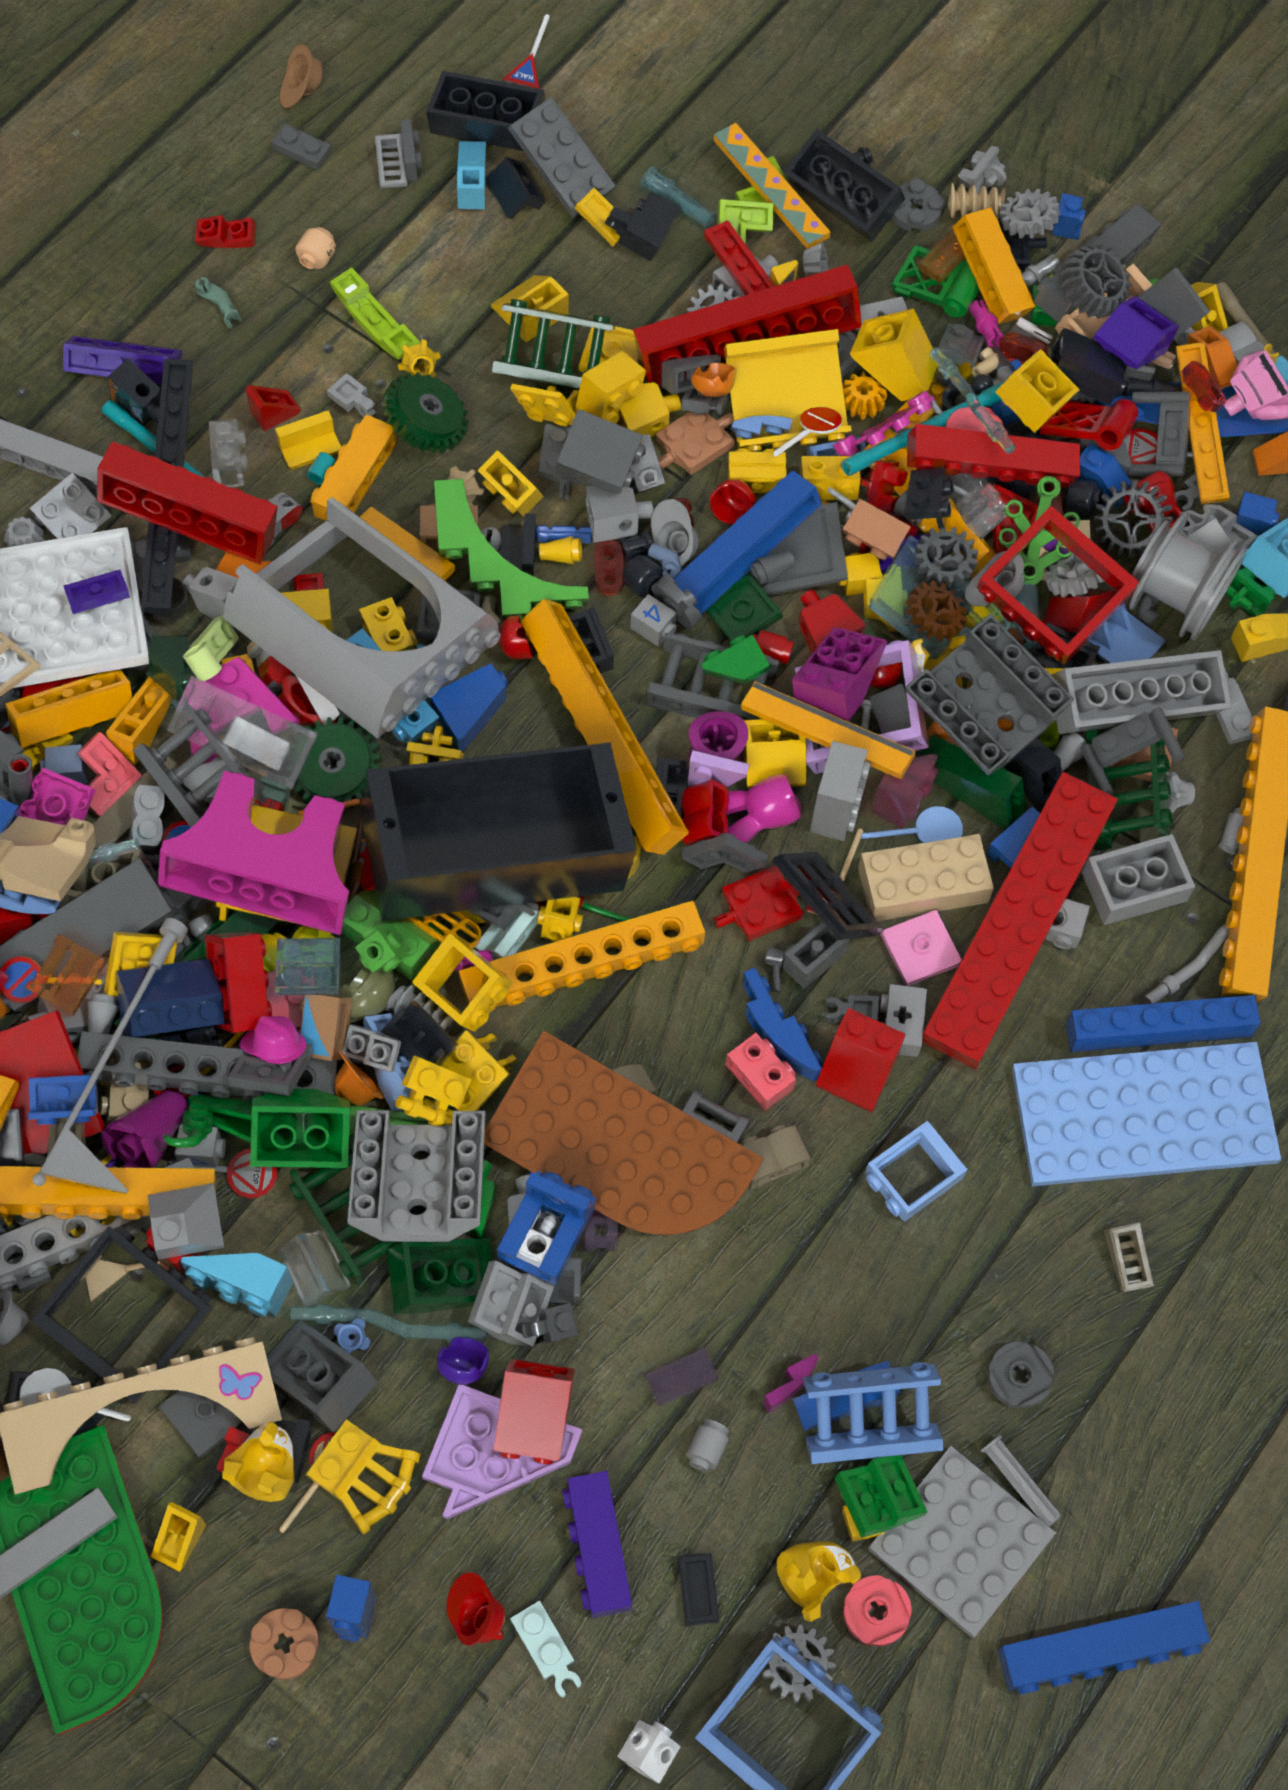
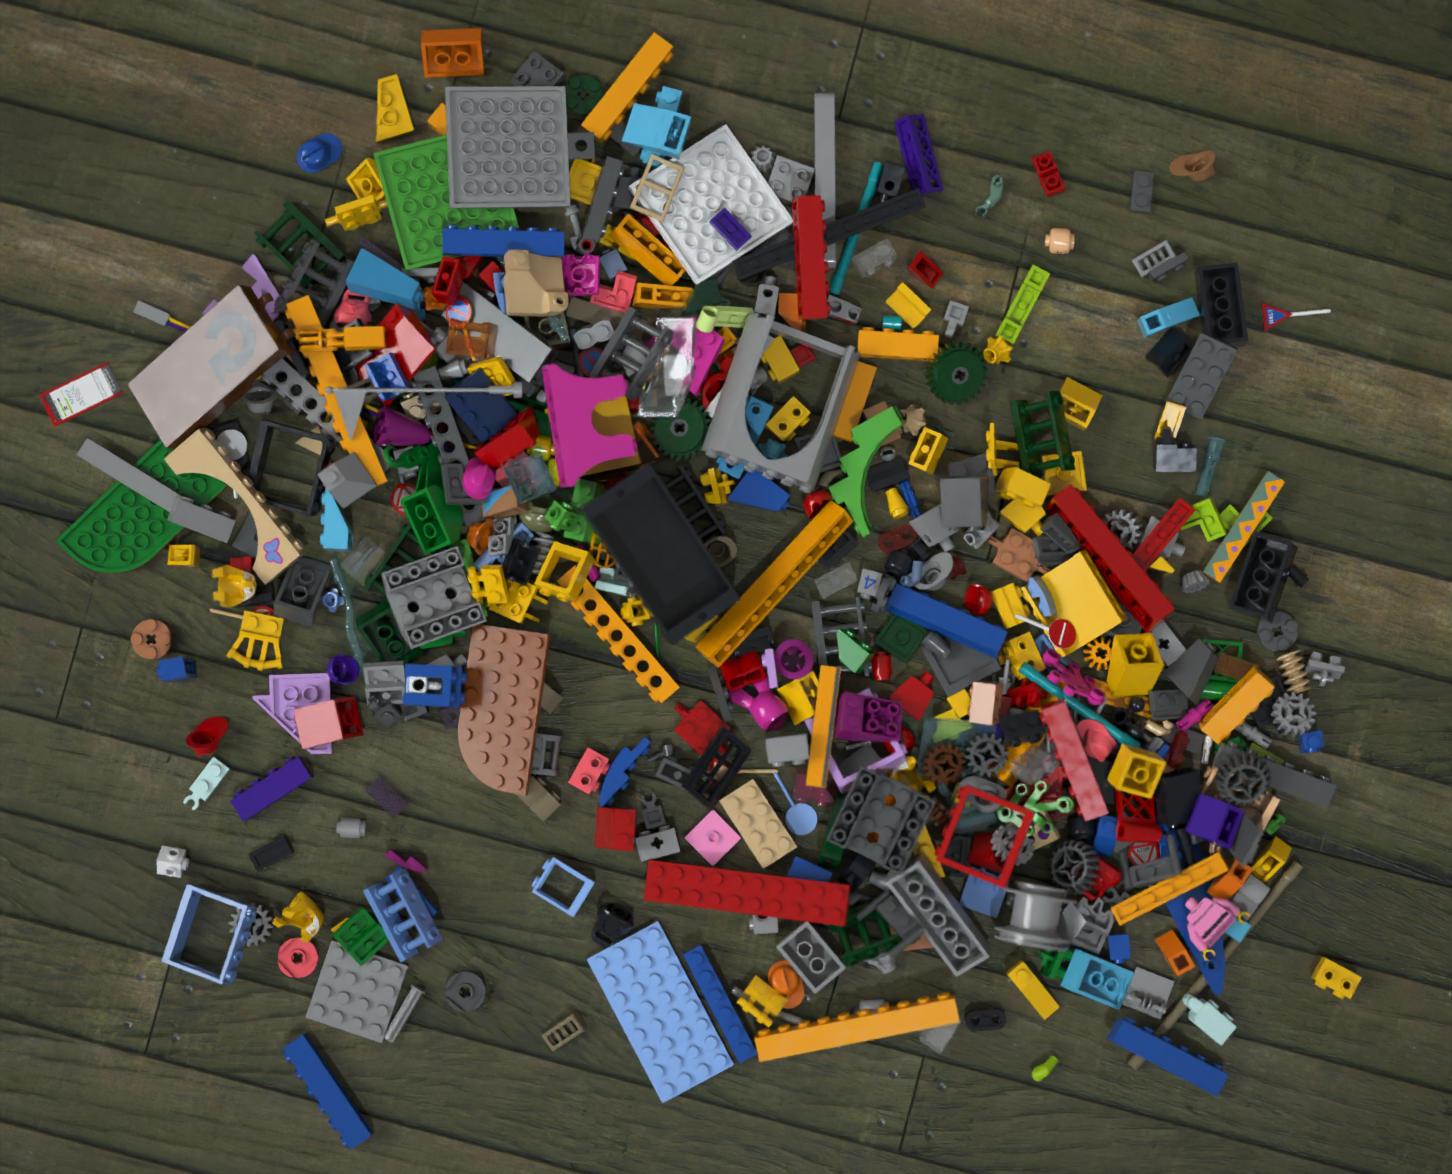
camera: 75 degrees right, 20 degrees up
orange hair [691,362,736,398] -> none
clear light blue bar [930,347,1015,454] -> none
clear red plate [1182,361,1226,413] -> none
light grey hinge [1216,668,1253,744] -> none
none -> light grey brick [167,496,236,543]
none -> black piece [591,902,634,949]
none -> yellow plate [737,976,788,1027]
none -> orange piece [768,960,804,1009]
none -> clear panel [814,561,858,599]
none -> dark grey slope [1164,639,1218,705]

